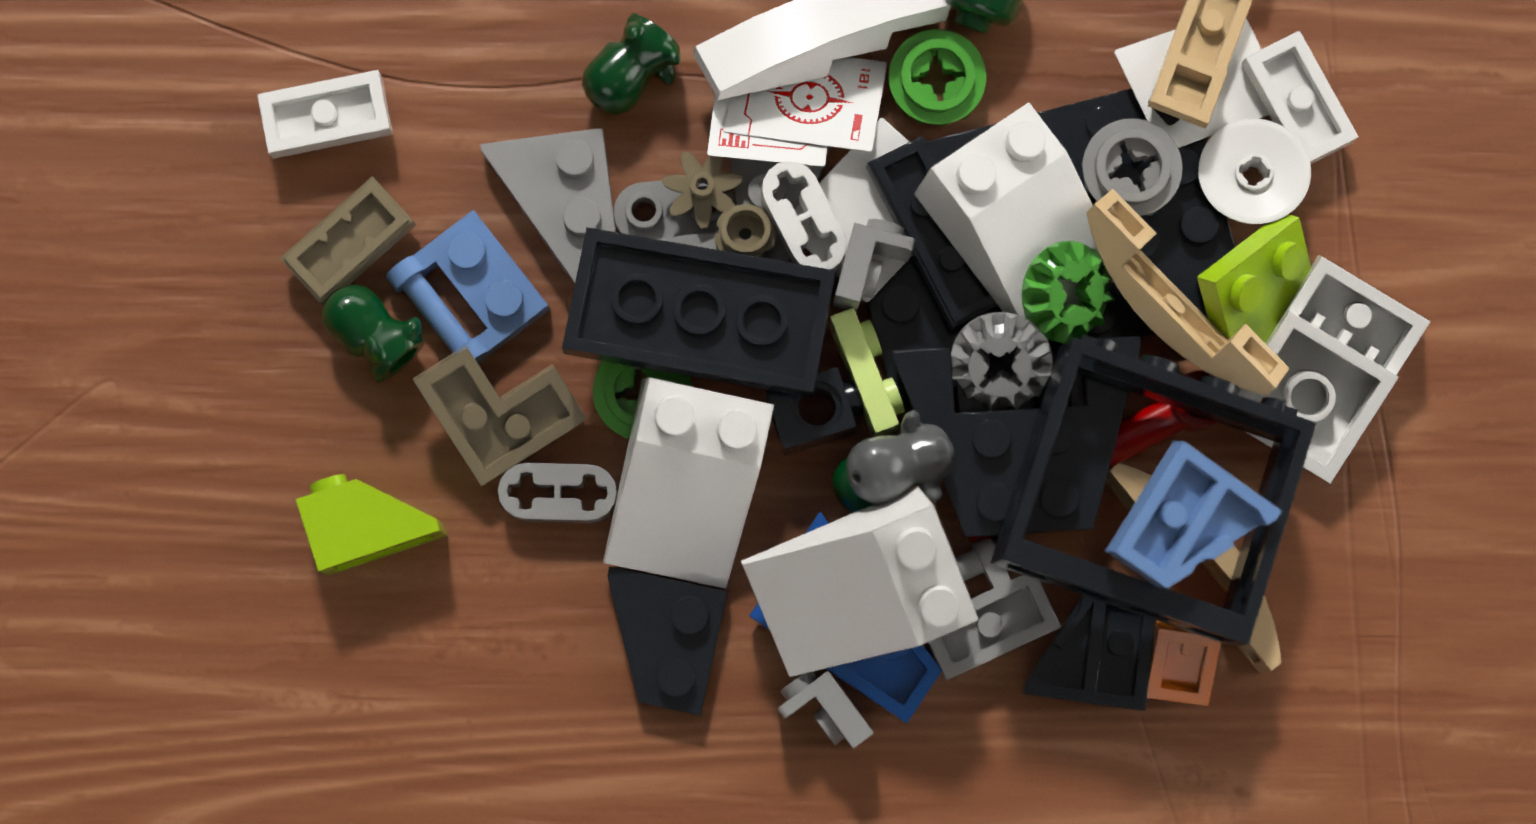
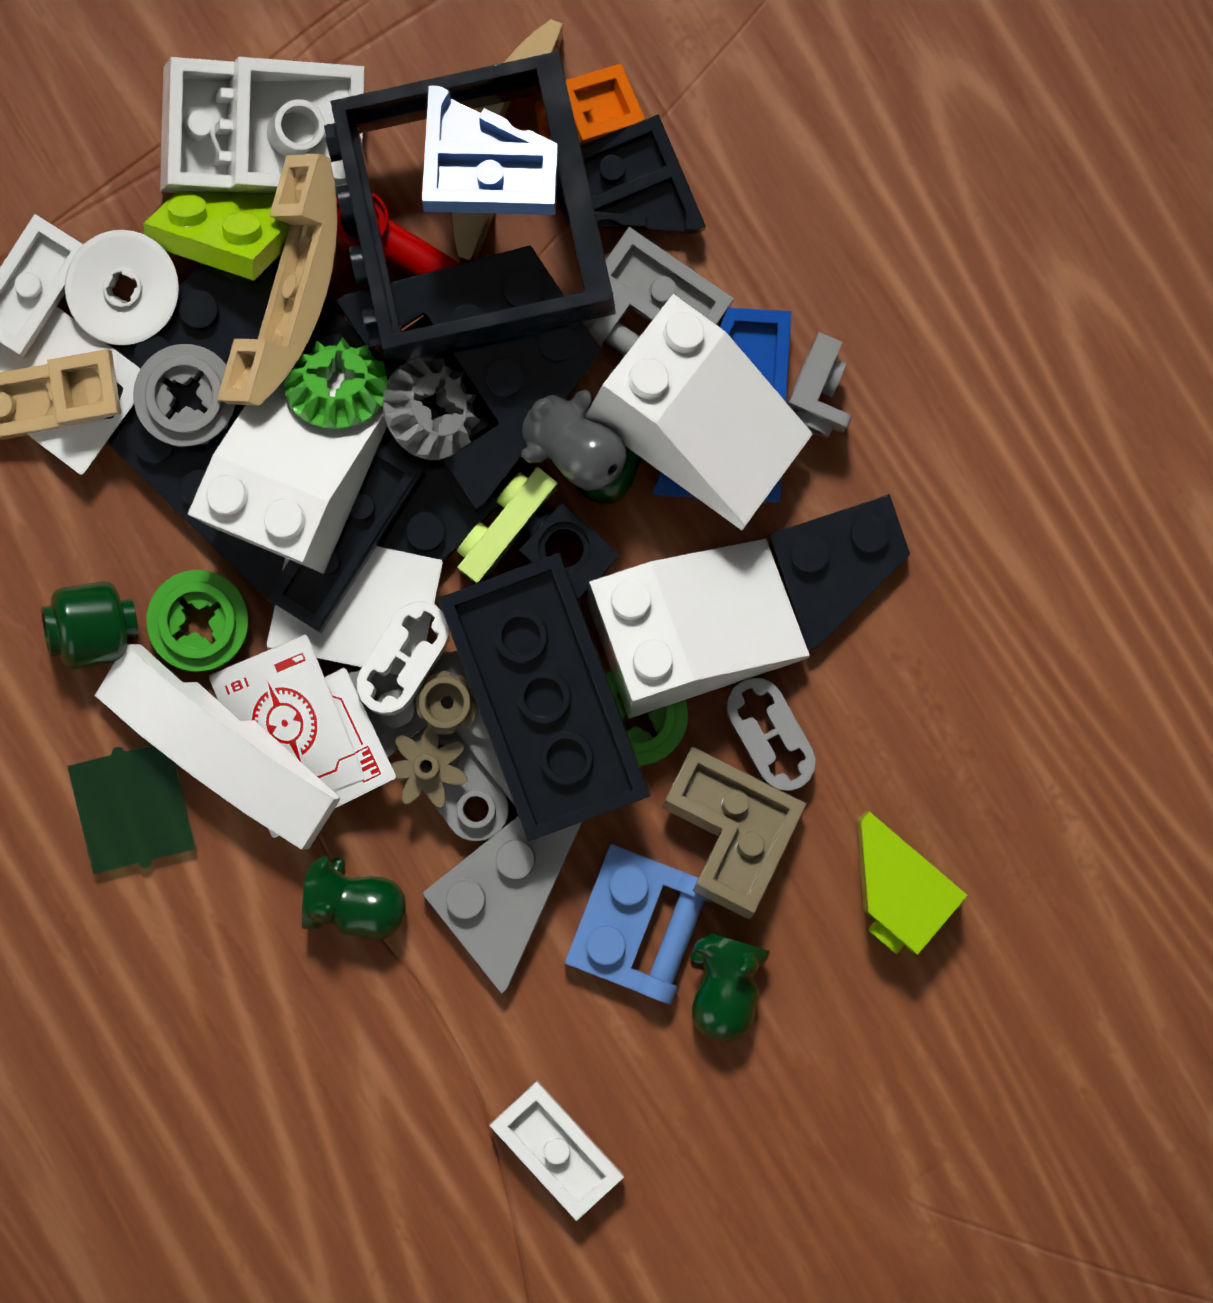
camera: 125 degrees left, 5 degrees up
dark tan plate [280,176,416,306] -> none
light grey bracket [832,219,915,312] -> none

